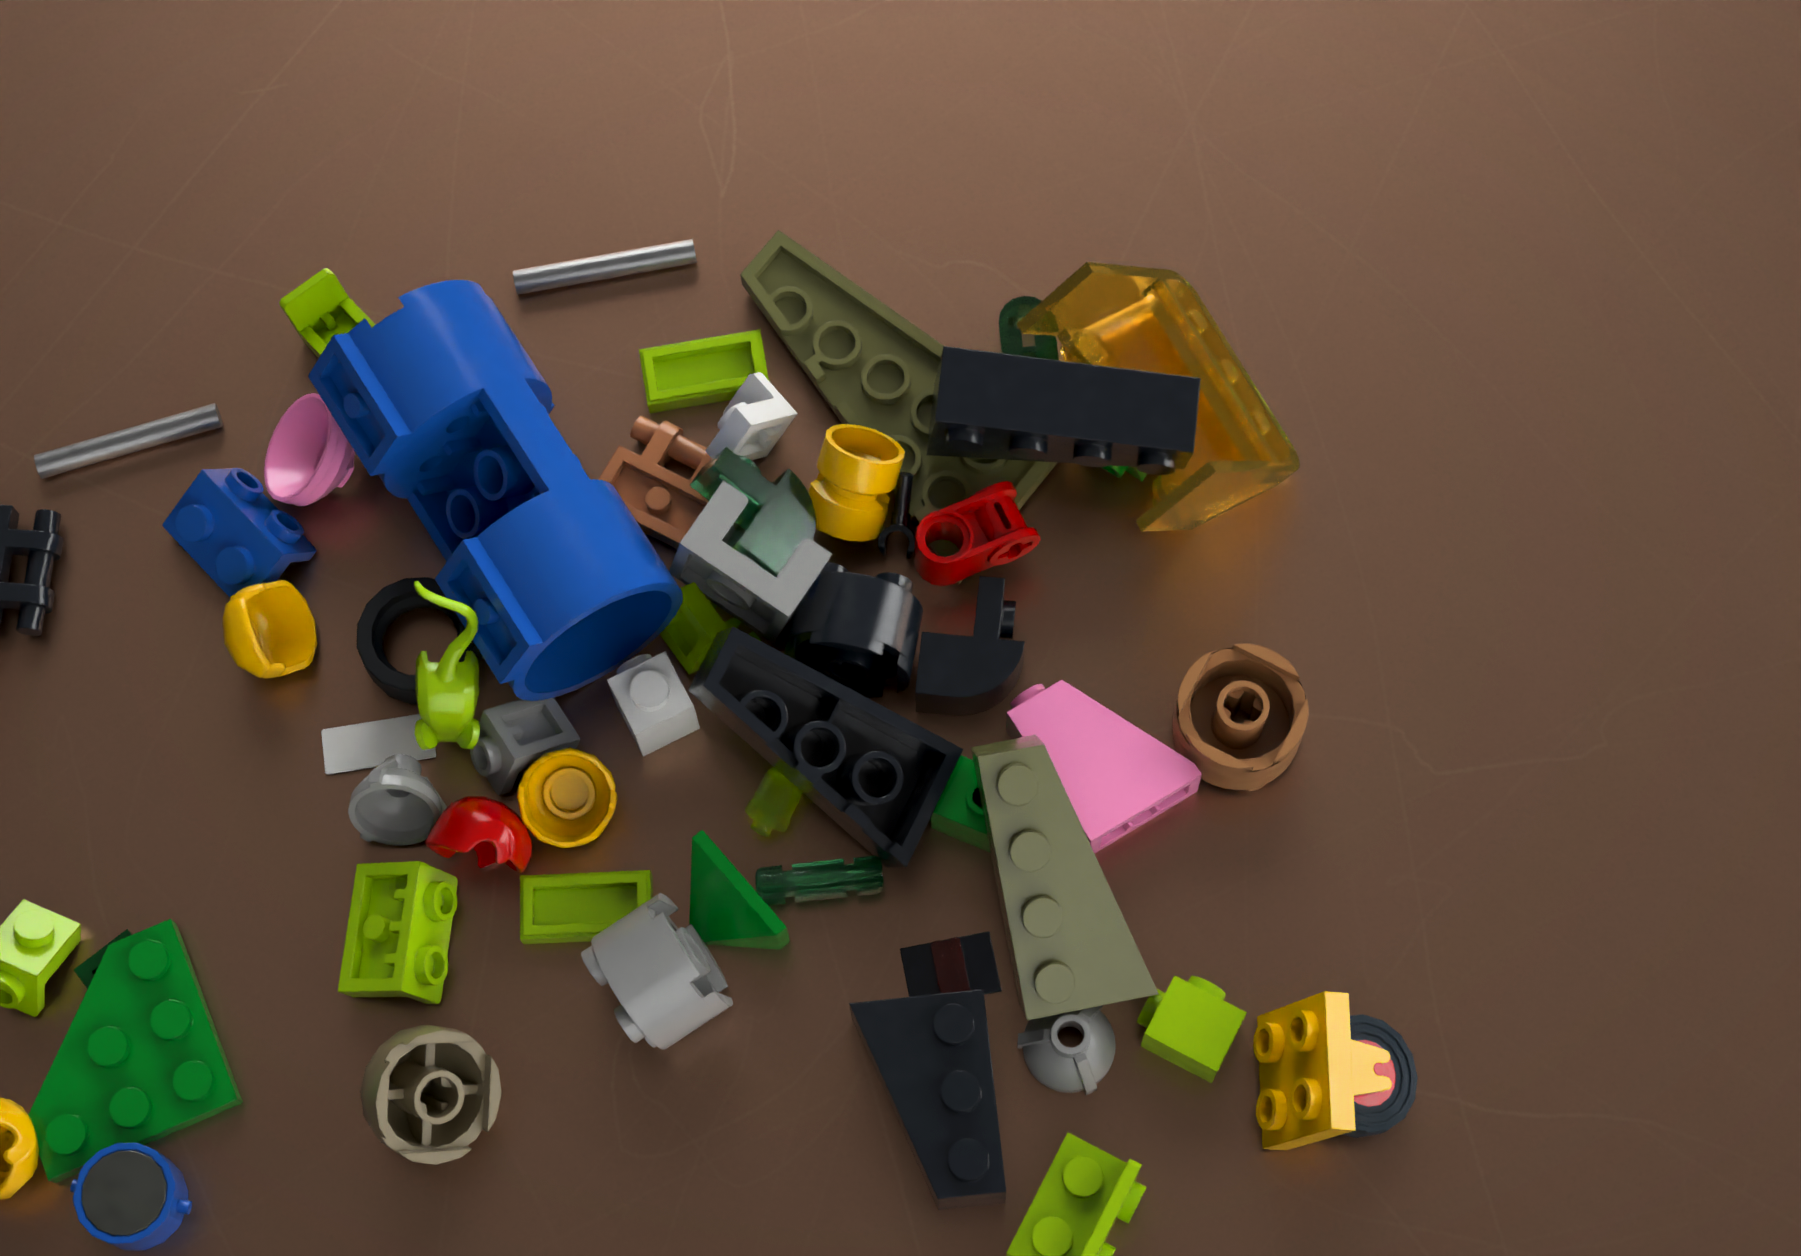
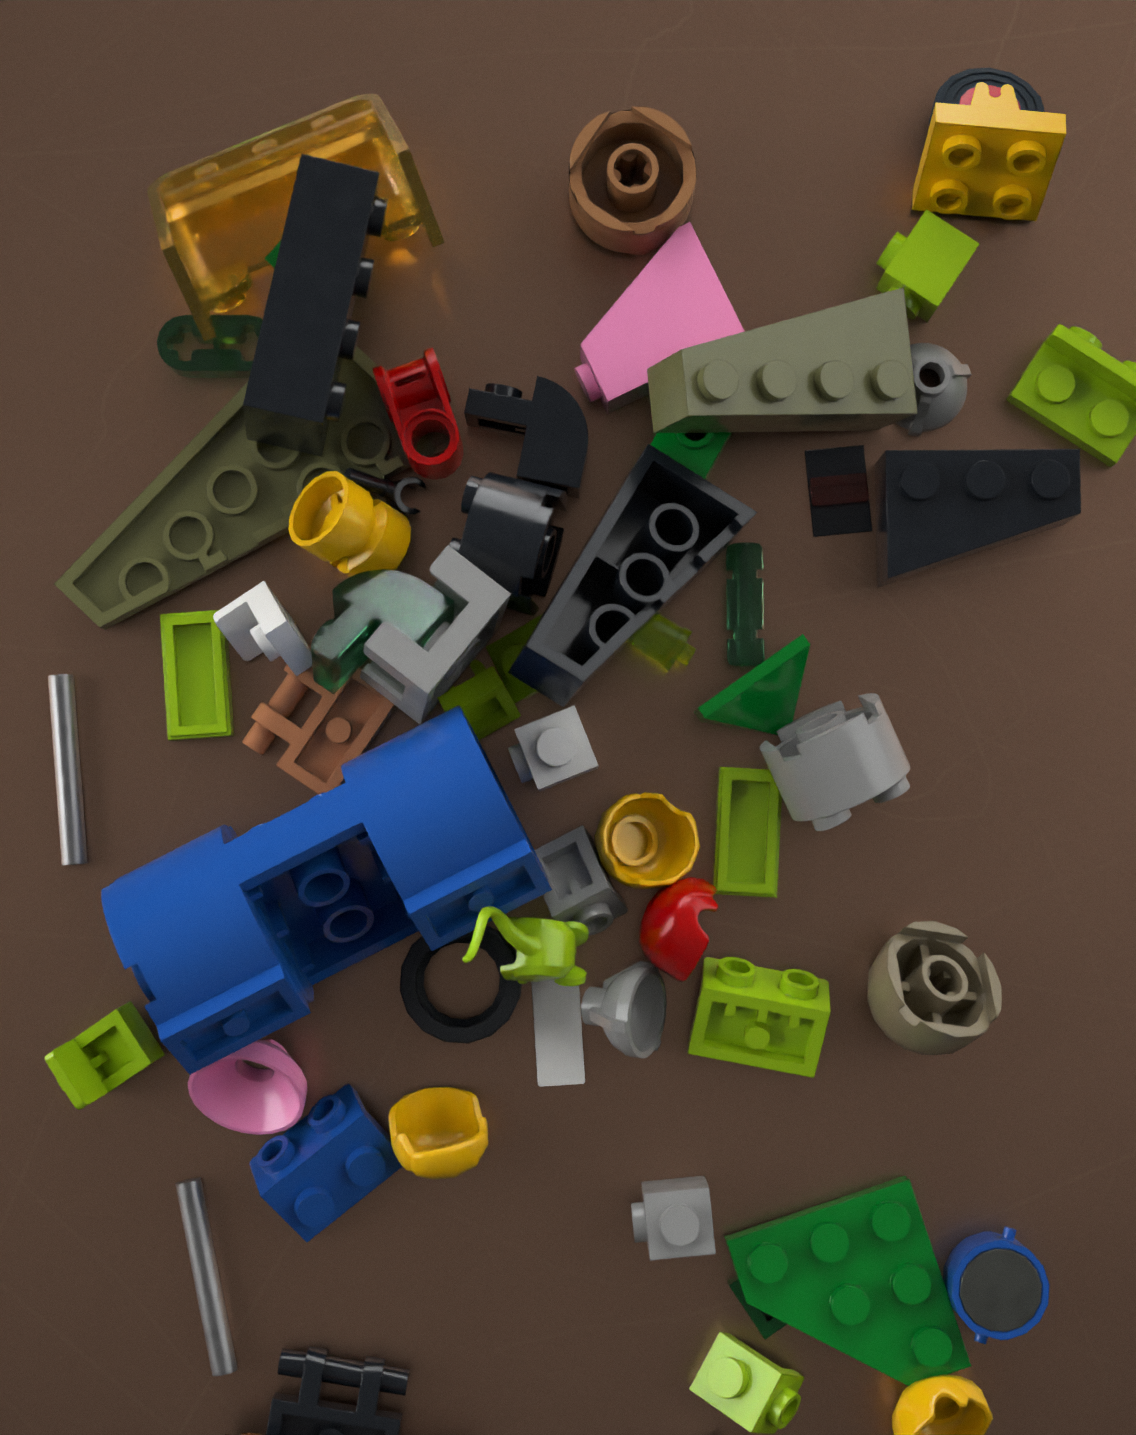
camera: 85 degrees left, 15 degrees up
none -> light grey brick [631,1176,716,1261]

